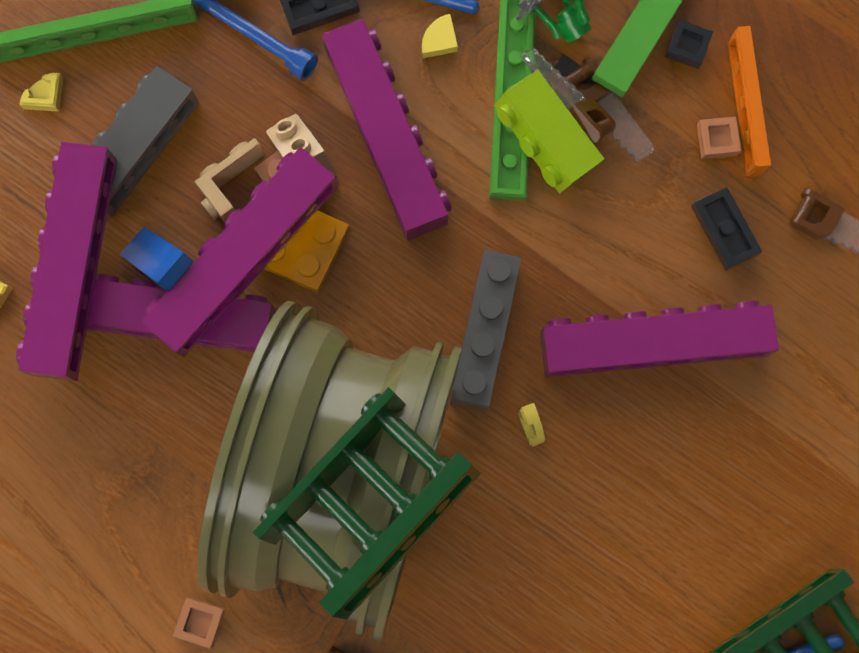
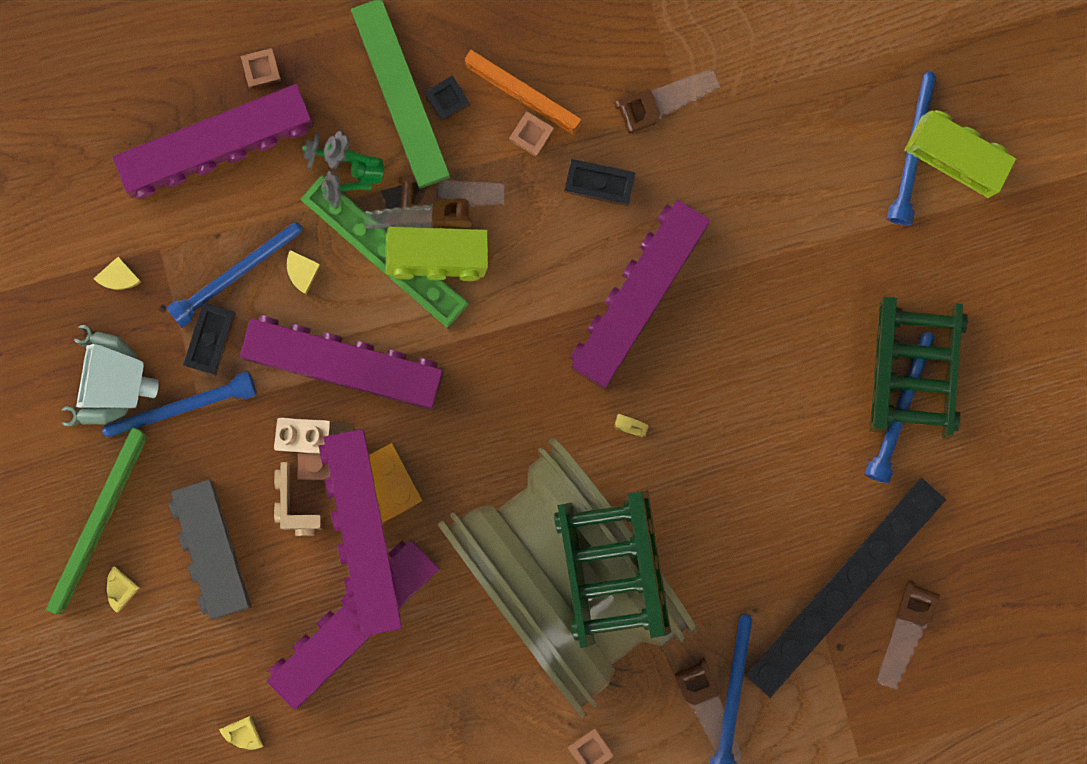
camera: 50 degrees left, 5 degrees up
magenta brick [16,142,117,381] -> none
blue tile [119,227,193,291] -> none
dark grey brick [450,250,521,412] -> none

